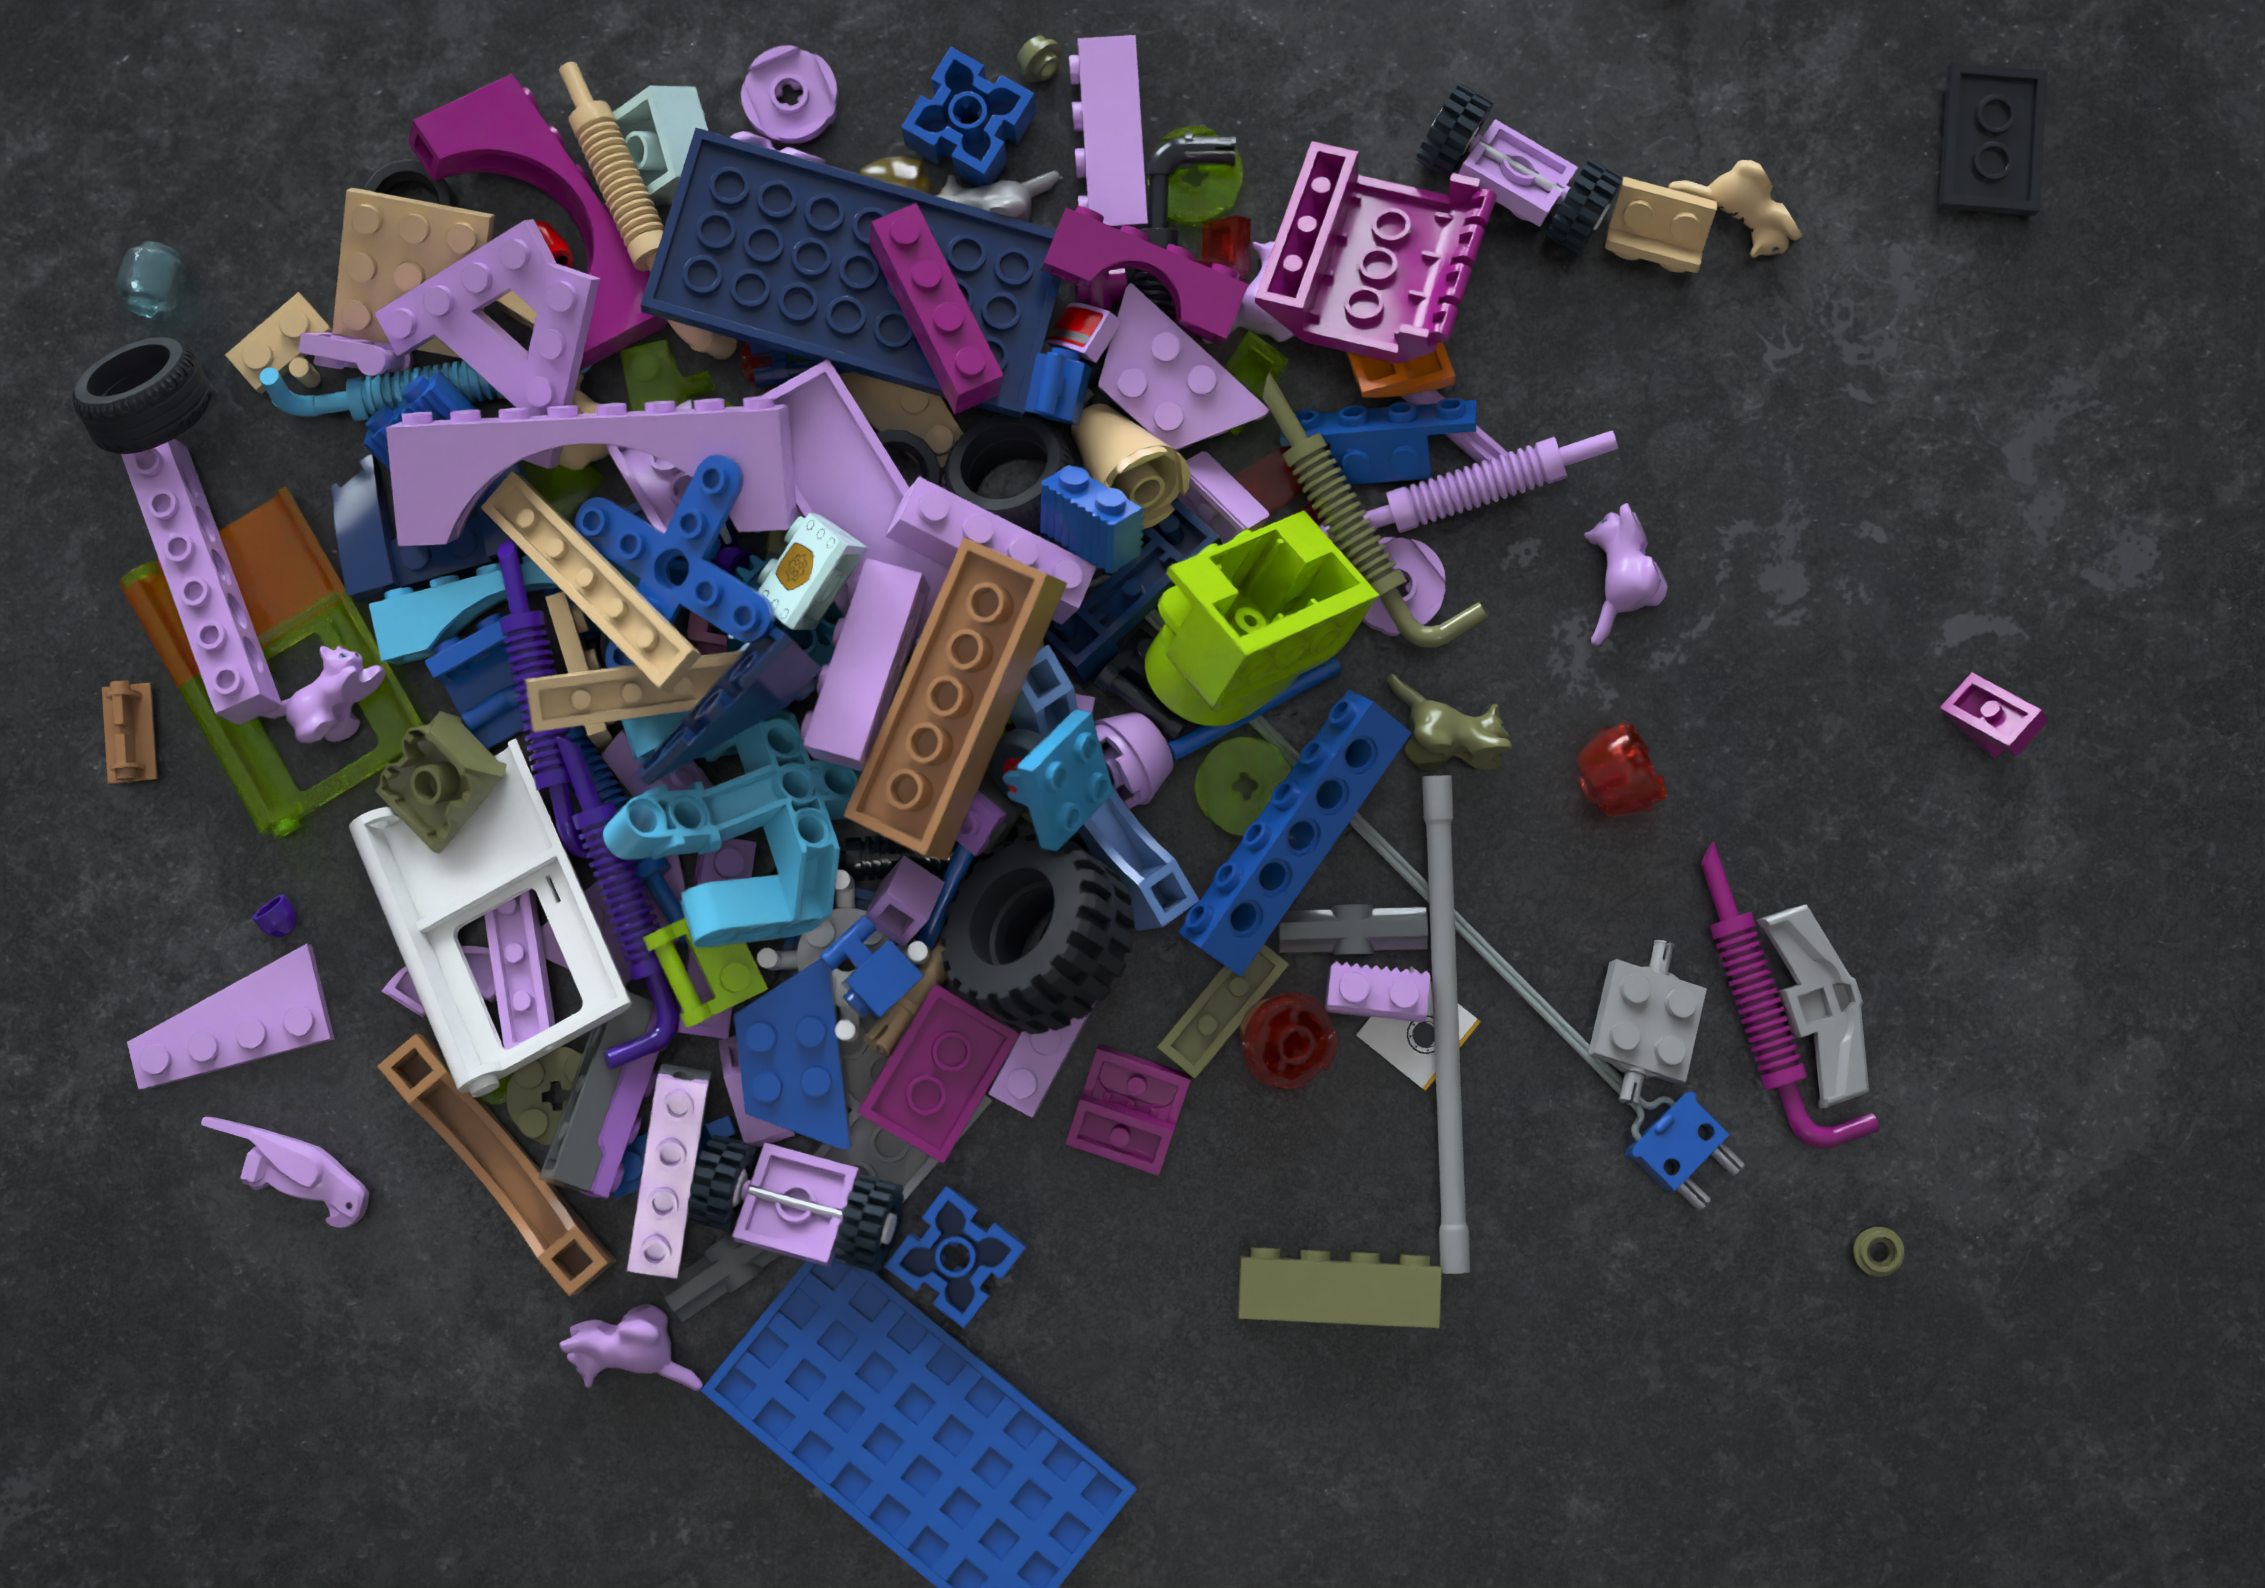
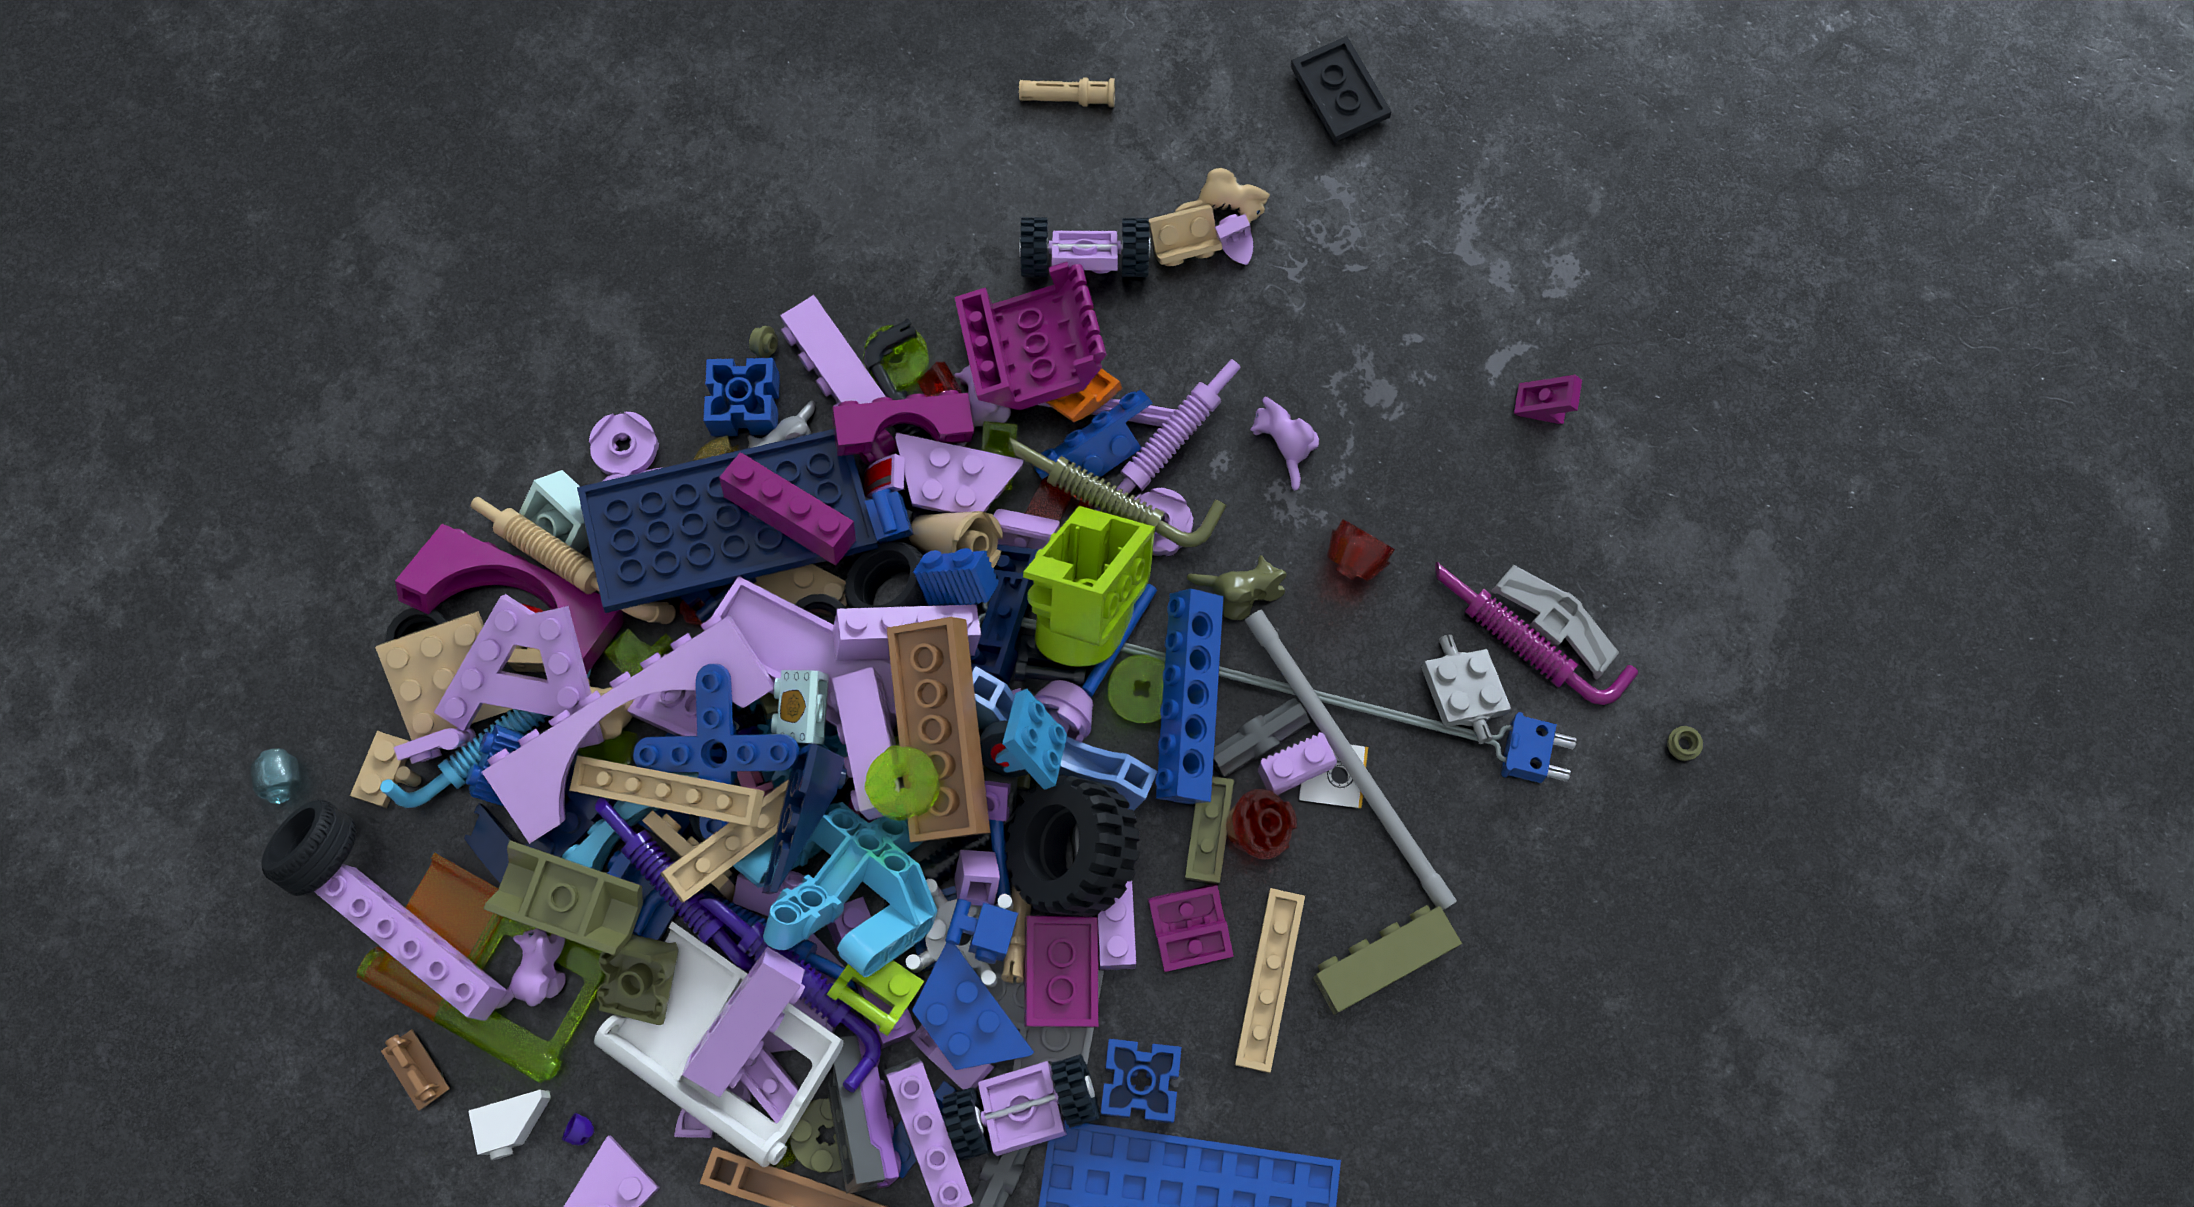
camera: 35 degrees left, 10 degrees down
none -> white slope [469,1090,551,1160]
none -> olive piece [484,841,643,956]
none -> lavender brick [682,947,805,1097]
none -> clear neon green plate [865,745,940,821]
none -> lavender plate [1215,214,1253,265]
none -> tan plate [1234,888,1305,1073]

